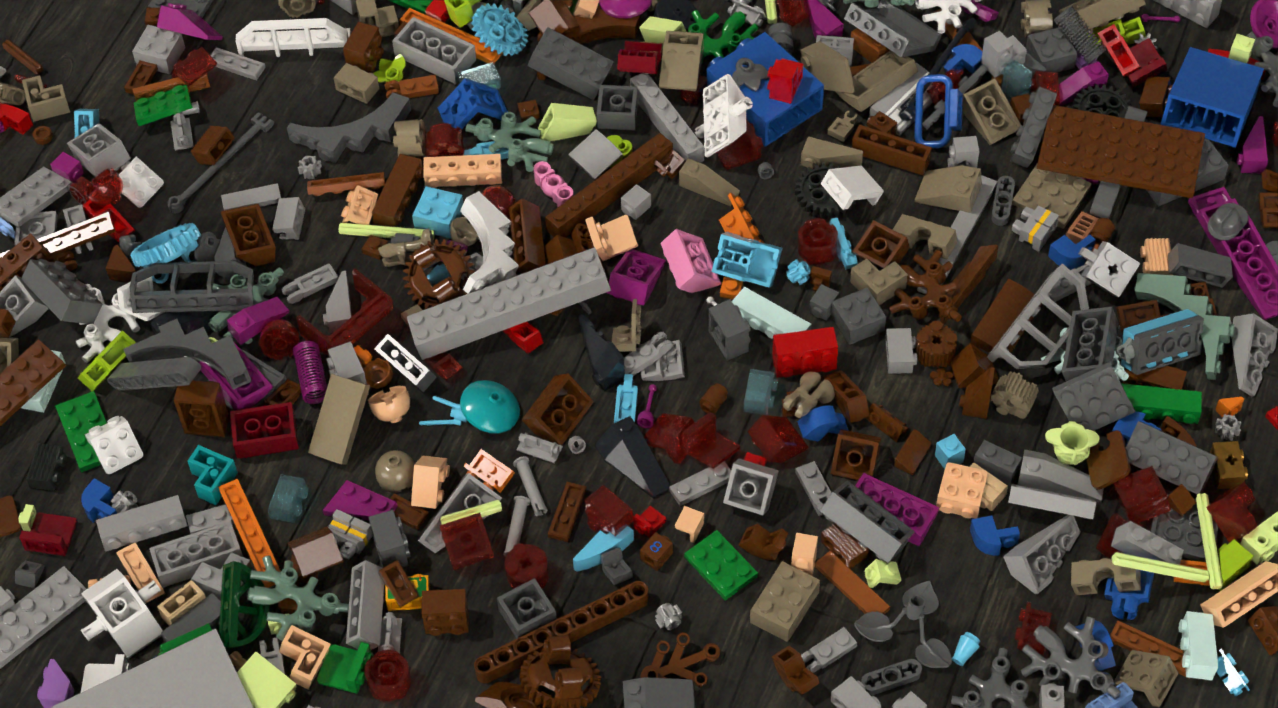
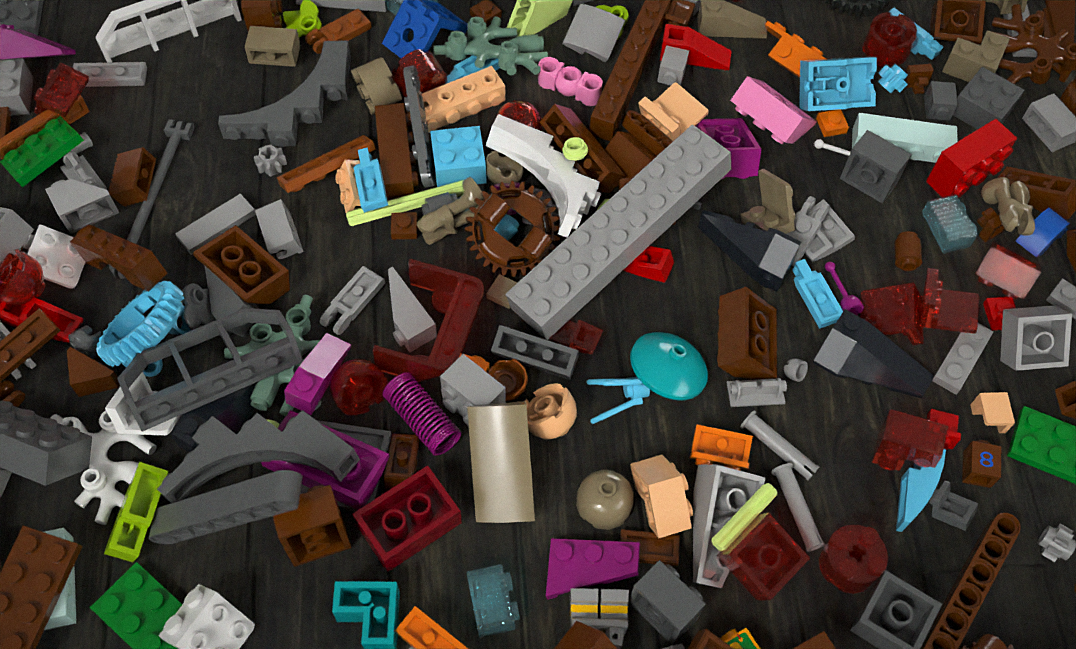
camera: 30 degrees left, 5 degrees up
reddish brown tile [548,482,587,542] -> none
none -> light grey slope [45,179,119,234]
none -> reddish brown arch [70,224,167,292]
none -> medium azure hinge [353,148,388,213]
none -> dark grey piece [404,65,436,188]
none -> yellowish green plate [563,137,588,161]
none -> red slope [660,24,731,70]

